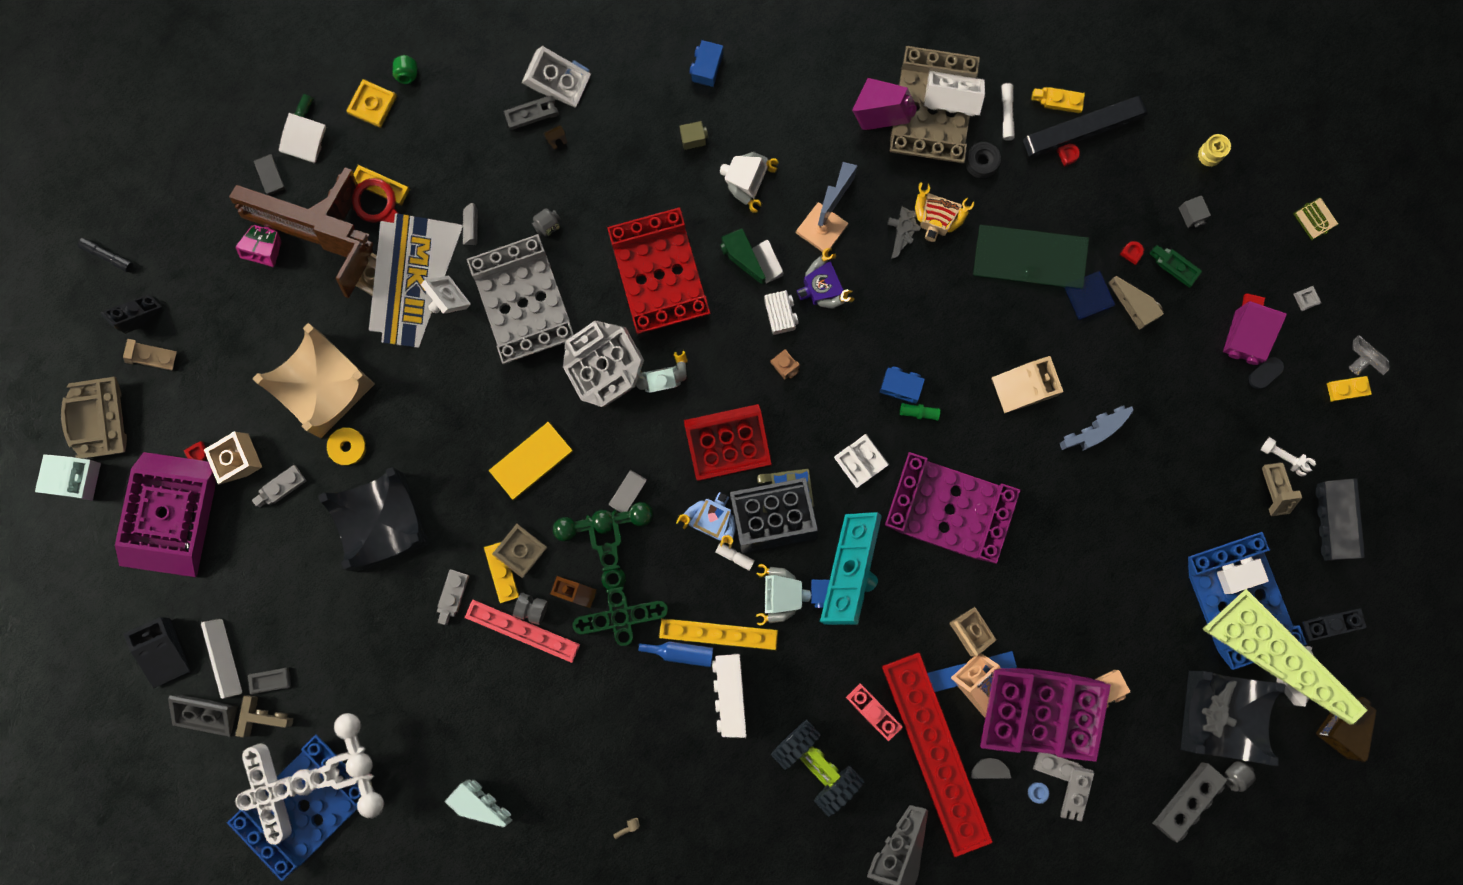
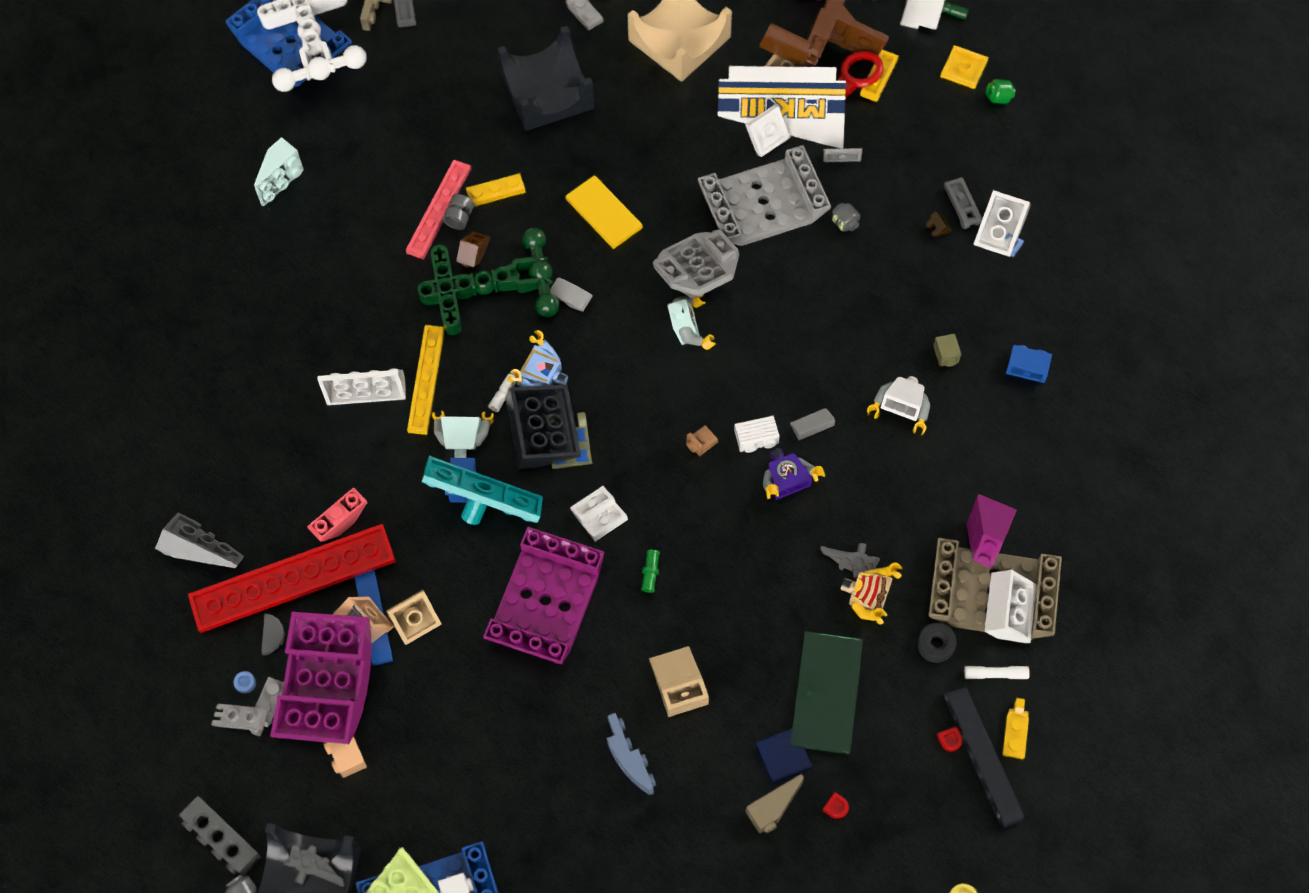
camera: 90 degrees right, 15 degrees down
yellow tile [327,428,366,466] -> none
light grey hinge [437,570,469,625] -> none
dark tan tile [492,524,547,578] -> none
red slope [607,207,710,334] -> none
dark tan hand [614,818,640,839] -> none
blue piece [638,642,713,667] -> none
red slope [684,404,771,480] -> none
dark green slope [720,228,766,284] -> none
black plate [771,720,864,816] -> none
light nougat tile [796,202,848,252] -> none
sand blue slope [818,162,857,226] -> none
blue brick [879,367,925,404] -> none
dark green hinge [1150,245,1202,288] -> none
dark grey brick [1179,195,1211,228] -> none

